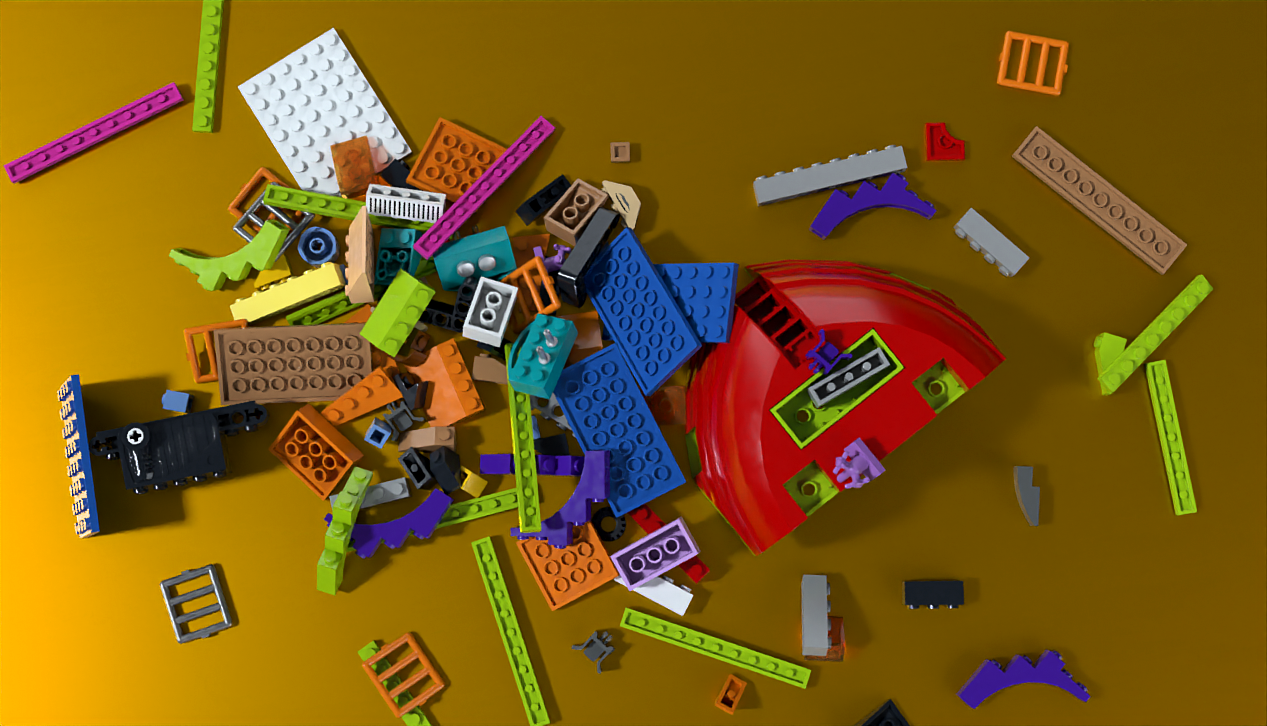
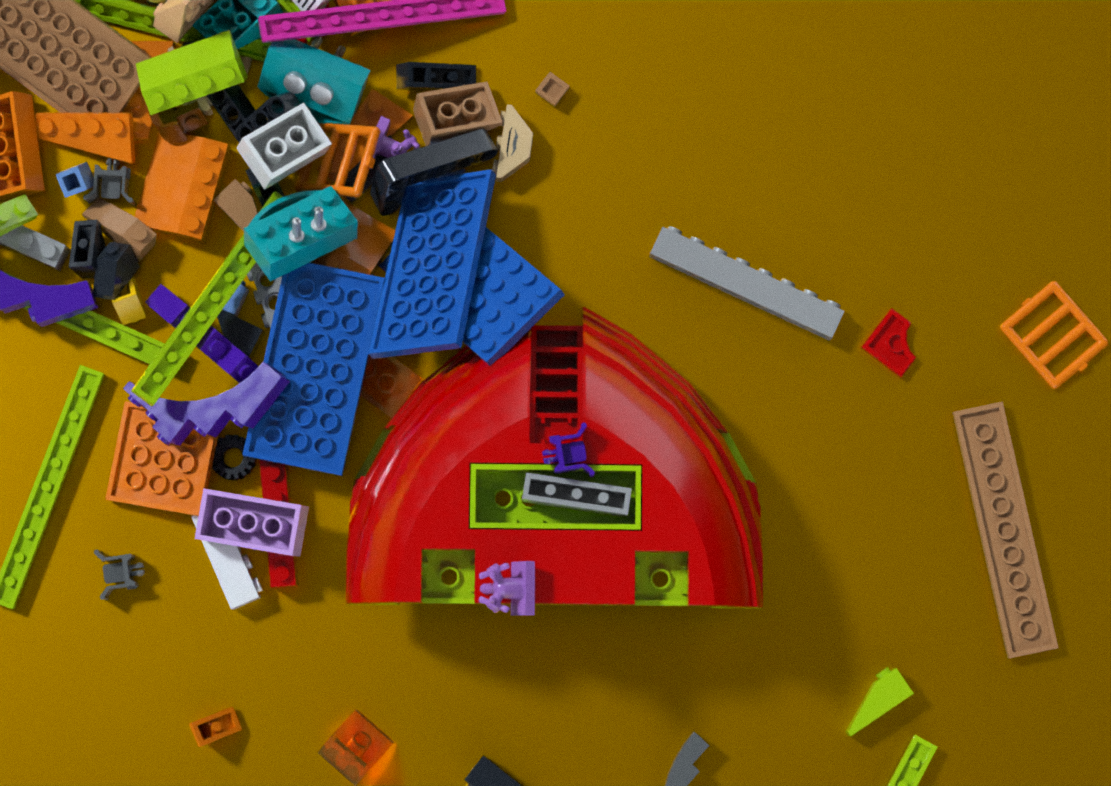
camera: 30 degrees right, 0 degrees up
black slope [393,372,428,411] -> none
lime plate [620,607,811,689] -> none
light grey brick [801,575,832,656] -> none
dark purple arch [809,173,936,240] -> none
light grey brick [953,207,1029,278] -> none
lime plate [1097,275,1214,393] -> none

